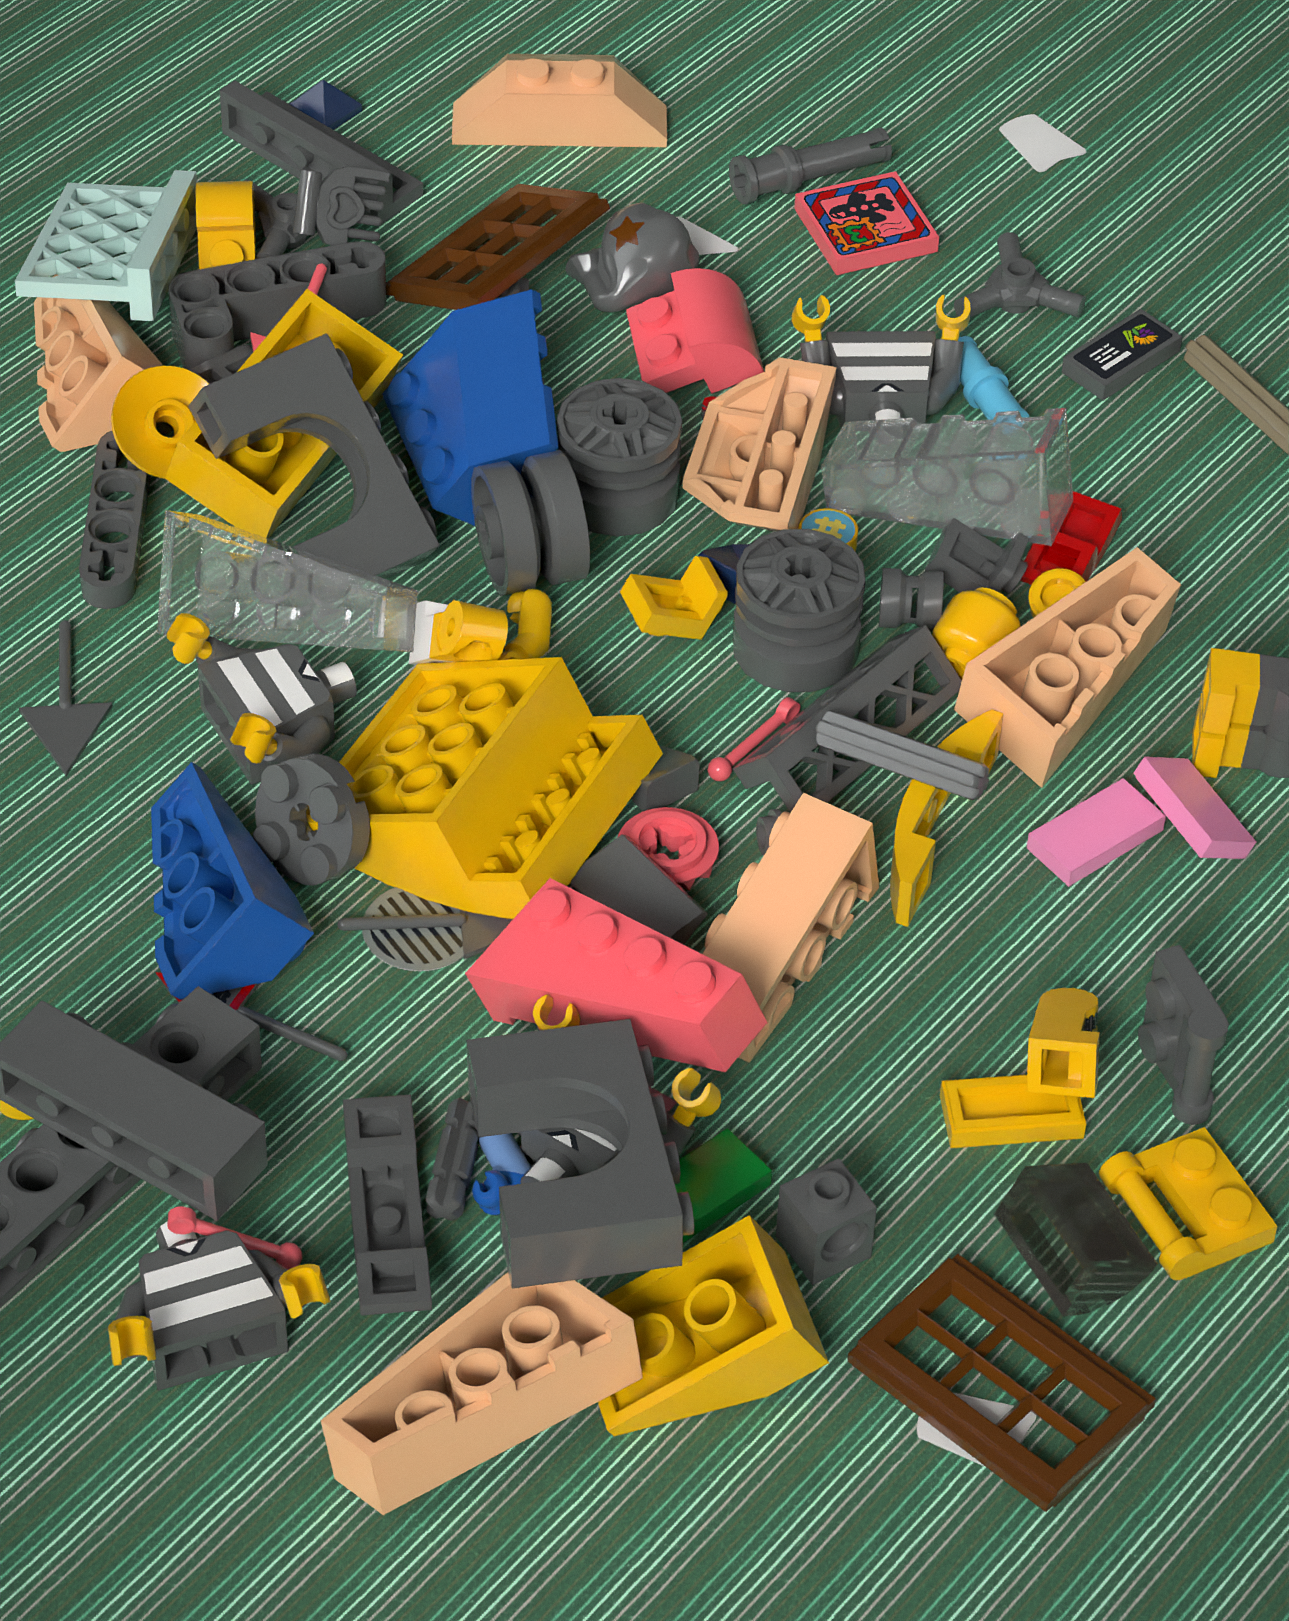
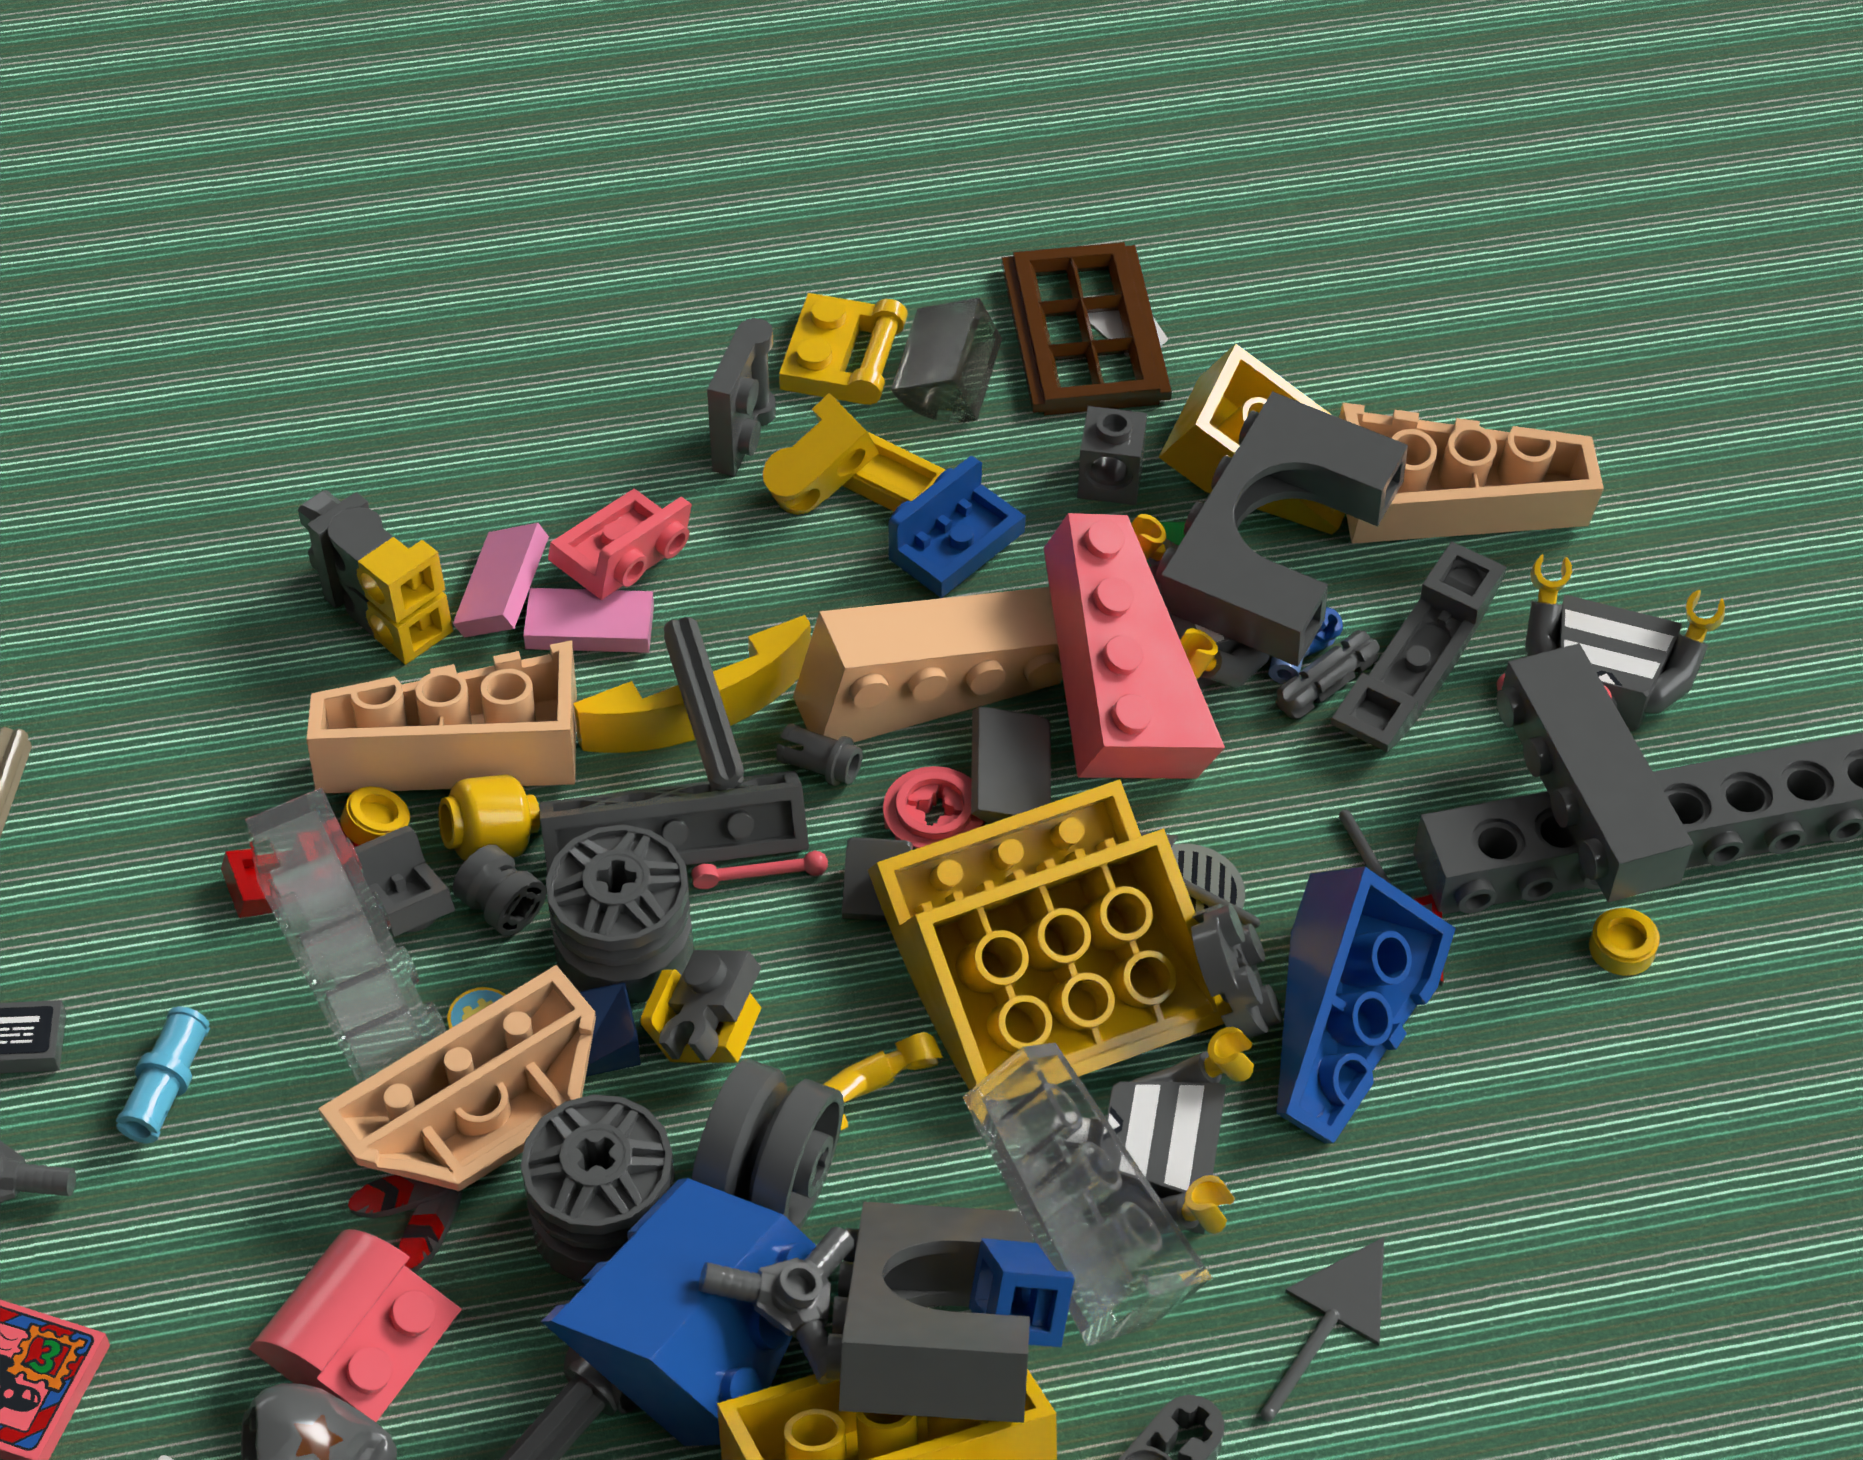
camera: 140 degrees left, 5 degrees up
yellow leg [409,600,508,665] -> none
dark grey torso [791,294,971,451] -> none
none -> coral bracket [548,488,692,600]
none -> dark grey plate [659,950,761,1061]
none -> dark grey piece [699,1227,854,1385]
none -> blue bracket [888,456,1026,598]
none -> blue brick [969,1238,1075,1347]

